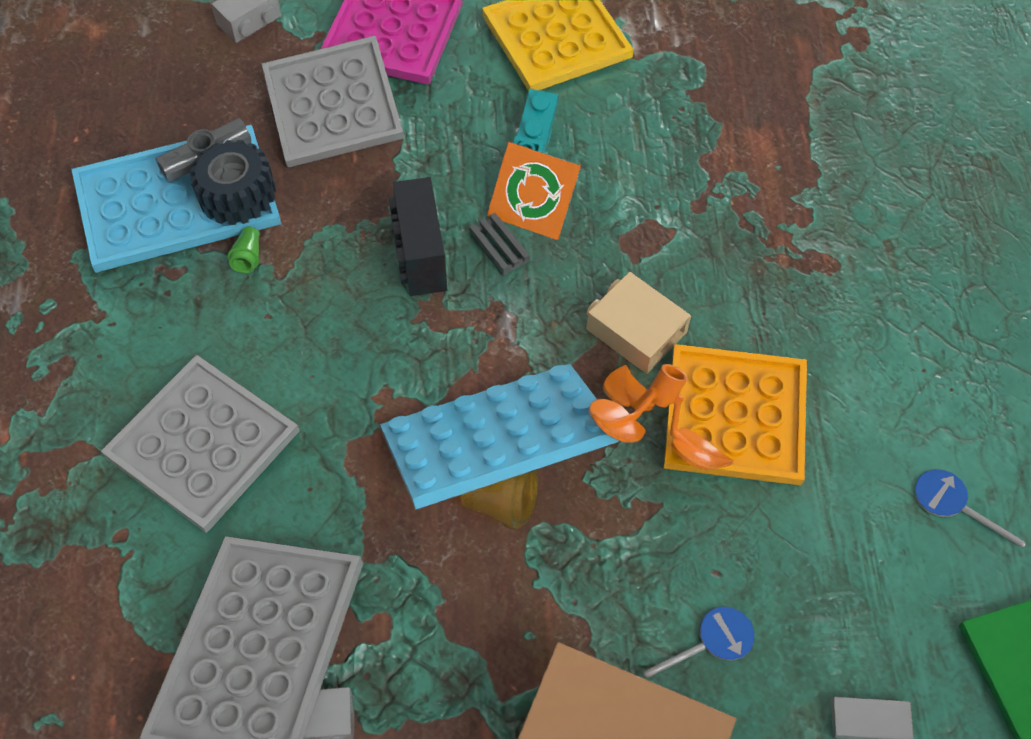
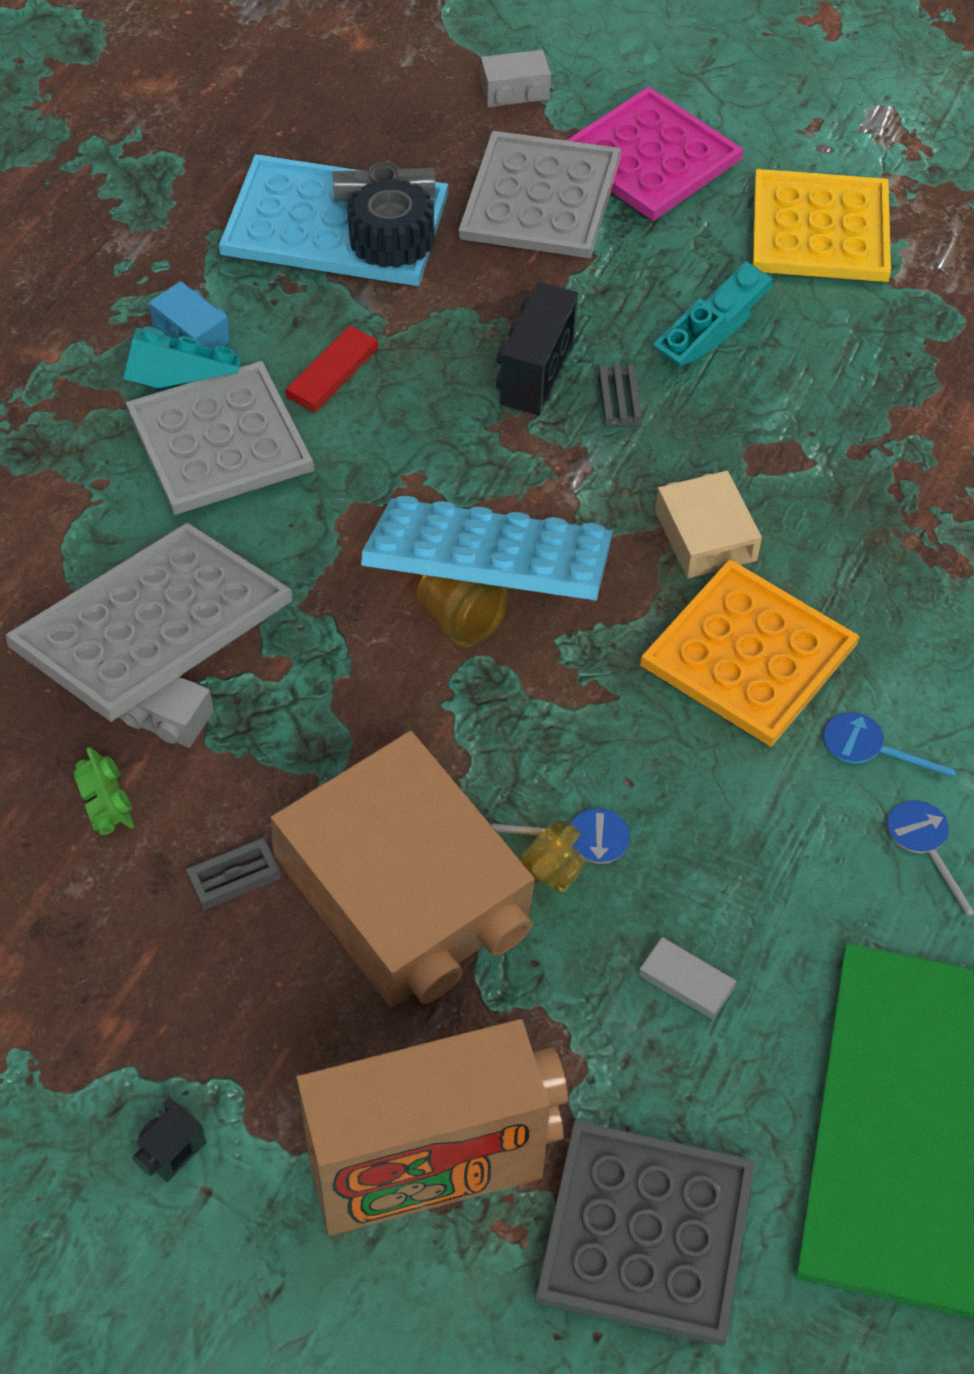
camera: 30 degrees right, 5 degrees down
bright green cone [227,226,260,273] -> none
orange sticker [487,142,581,240] -> none
orange plant [588,364,734,470] -> none
none -> teal slope [123,327,241,388]
none -> dark azure brick [148,281,230,348]
none -> red tile [286,326,379,413]
none -> clear yellow piece [520,820,587,894]
none -> blue piece [823,712,956,777]

